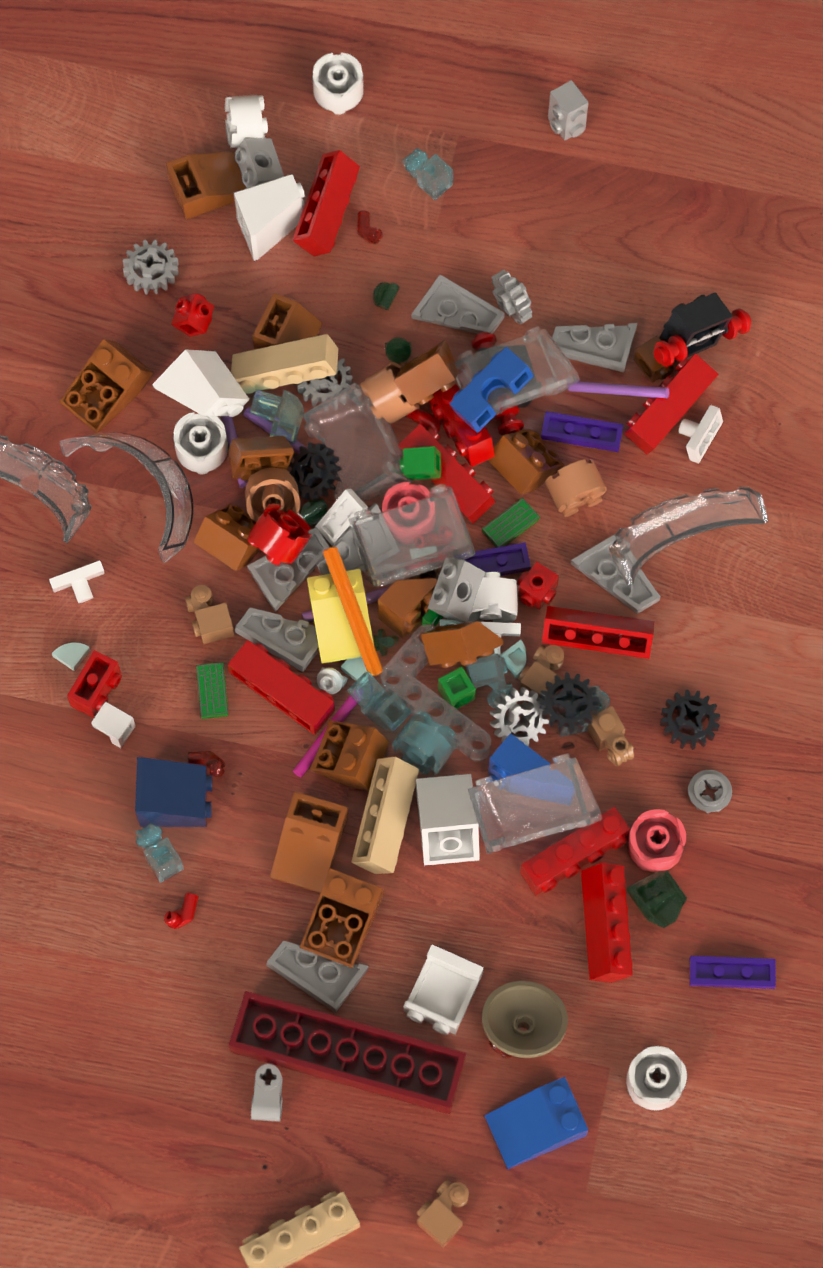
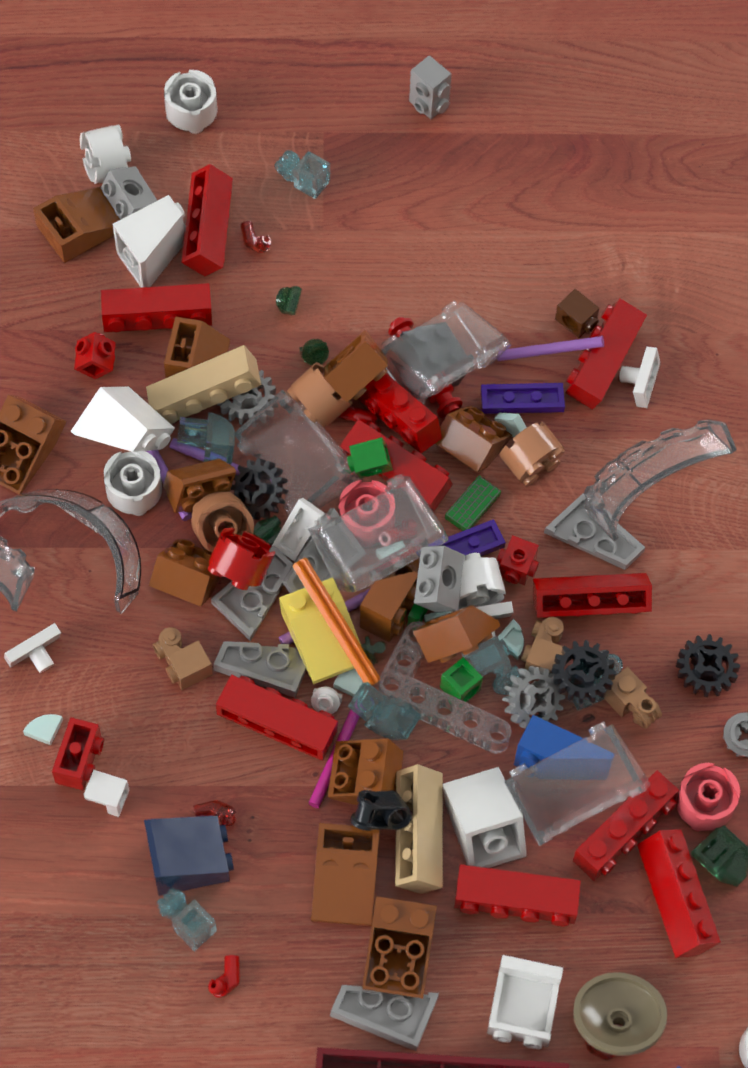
camera: 15 degrees left, 5 degrees down
light grey gear [123,240,179,295] -> none
green tile [196,662,229,719] -> none
clear light blue brick [392,711,456,776] -> none
light grey wing [411,275,505,334] -> none
blue arch [449,347,534,433] -> none
light grey gear [491,269,533,324] -> none
light grey wing [548,323,637,372] -> none
black brick [654,292,751,367] -> none
none -> red brick [101,283,212,333]
none -> black piece [350,790,412,831]
none -> red brick [454,864,581,927]
none -> light aqua tile [494,413,527,437]

